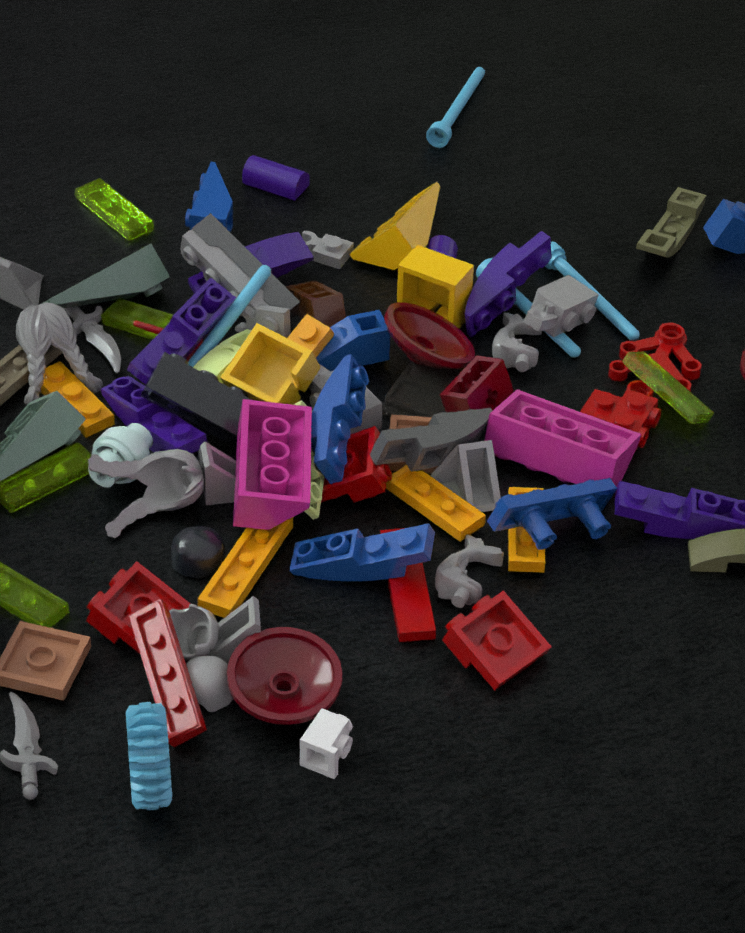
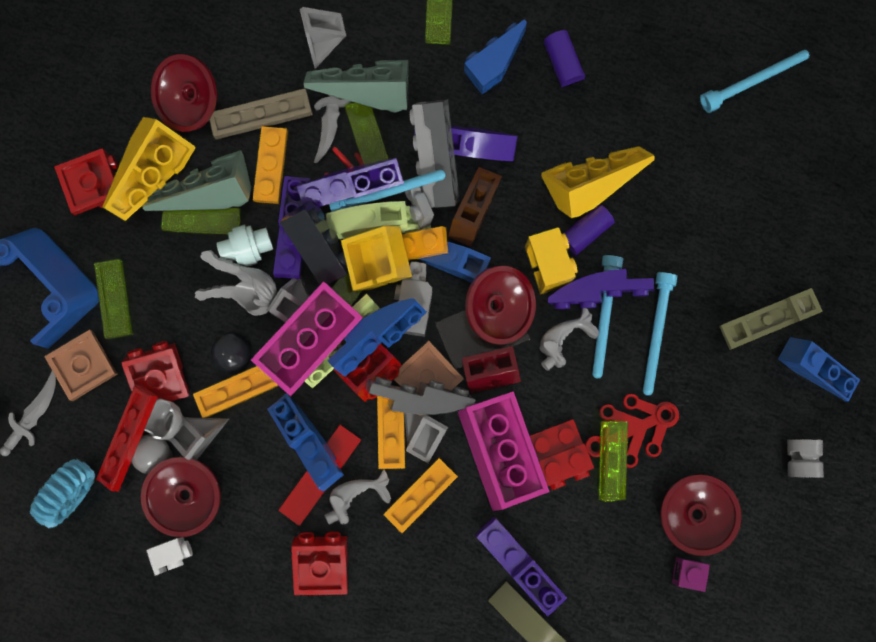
camera: 45 degrees right, 40 degrees up
light grey hair [16,302,103,404] -> none
light grey plate [302,231,354,269] -> none
blue plate [487,478,617,550] -> none
light grey hinge [524,275,599,337] -> none

